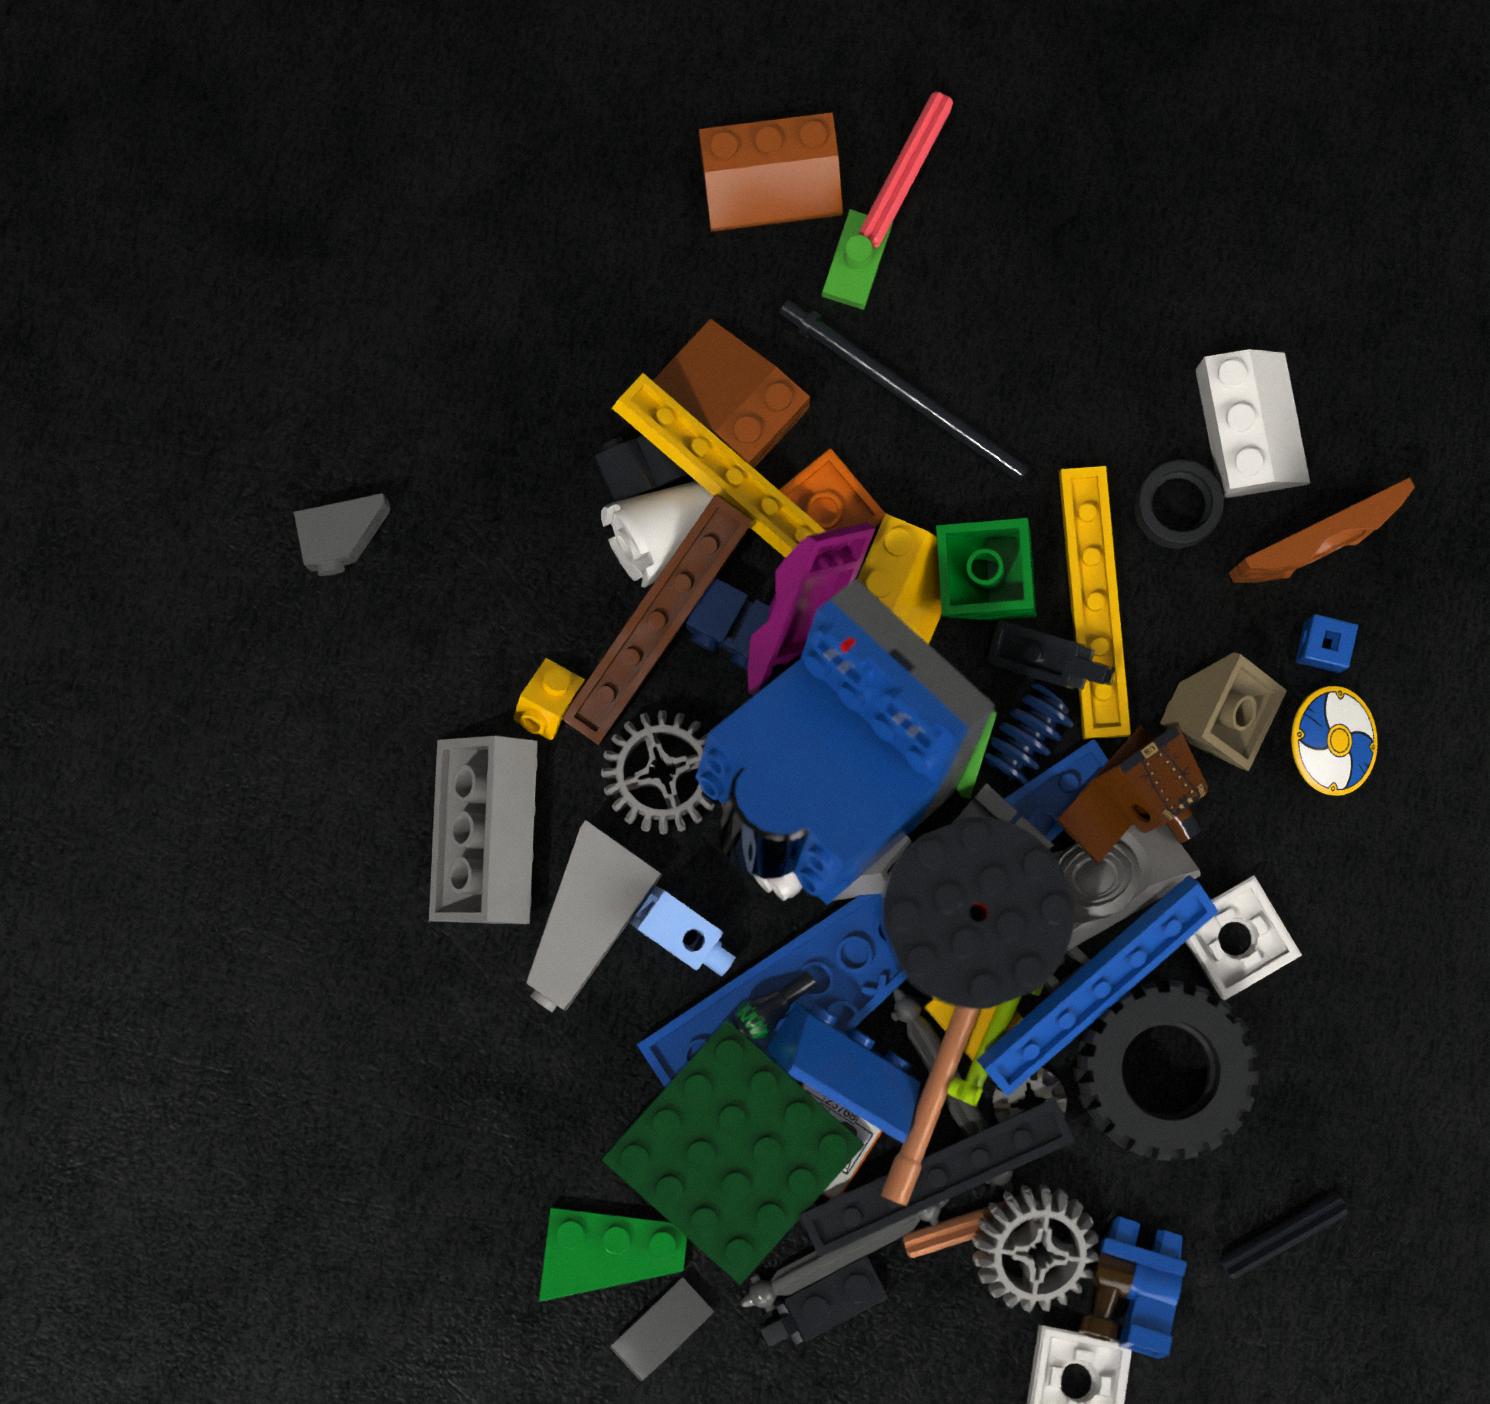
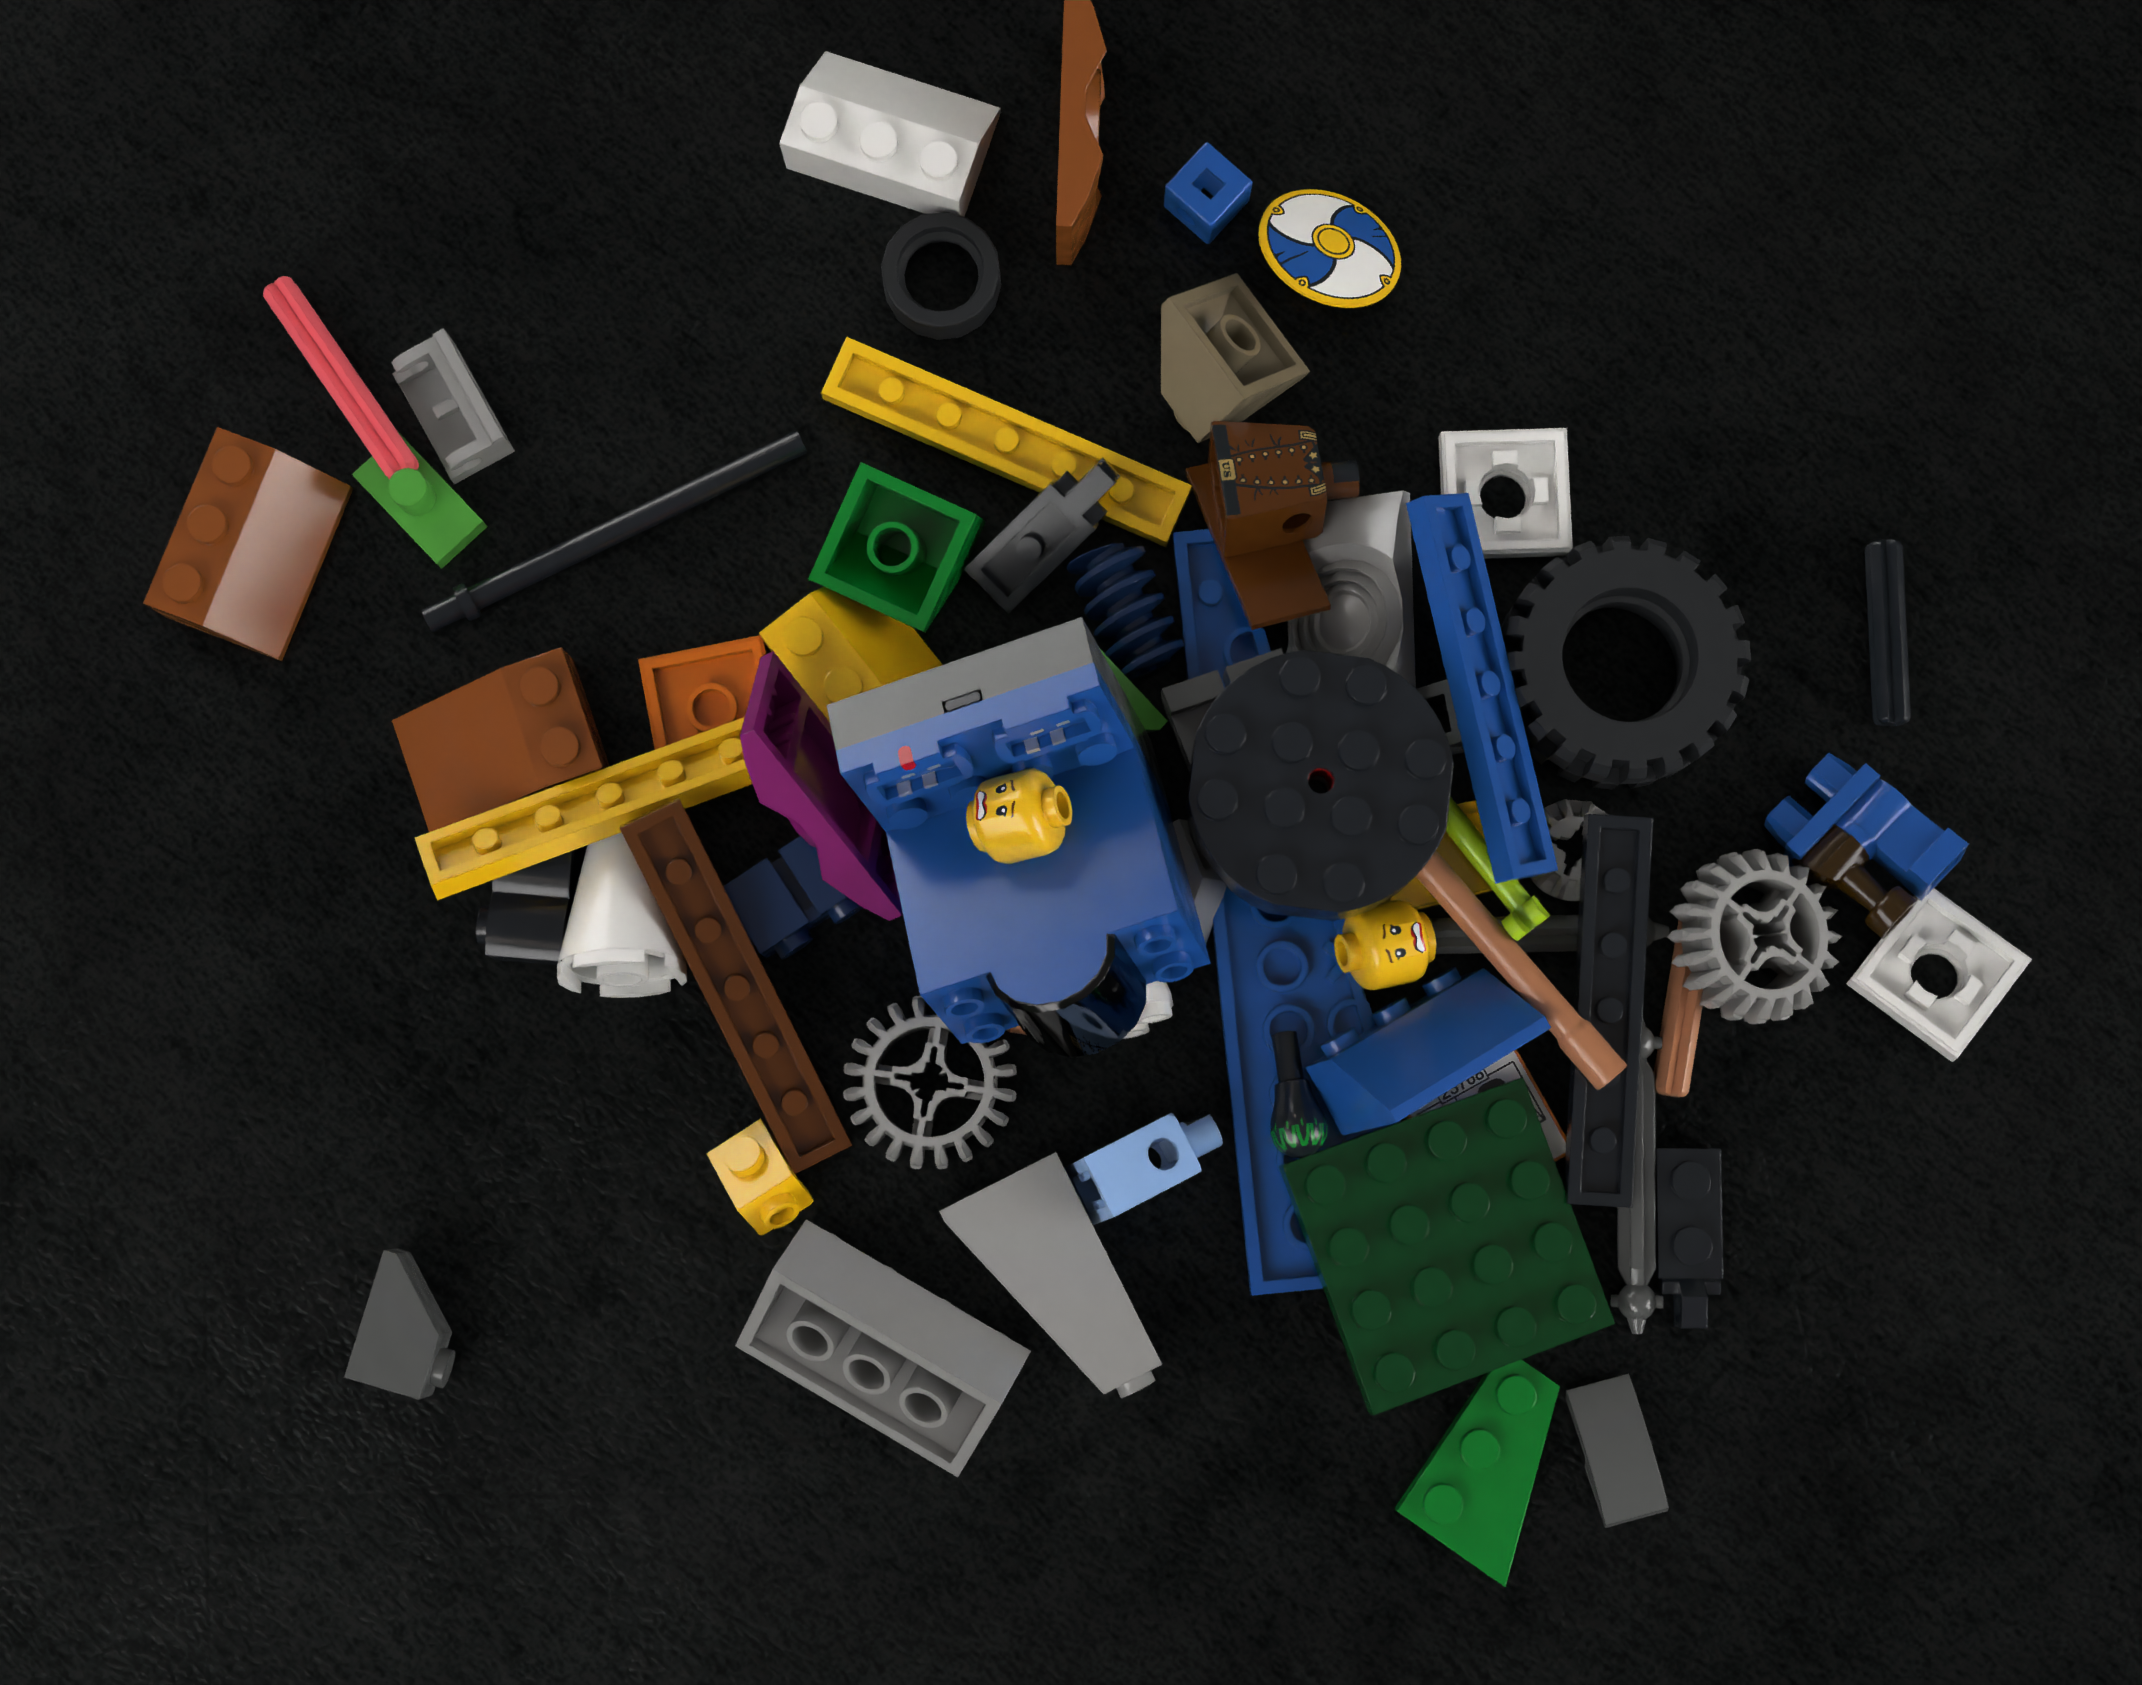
camera: 65 degrees left, 0 degrees up
none -> light grey hinge [391,328,515,484]
none -> yellow head [966,768,1072,864]
none -> yellow head [1334,900,1436,990]

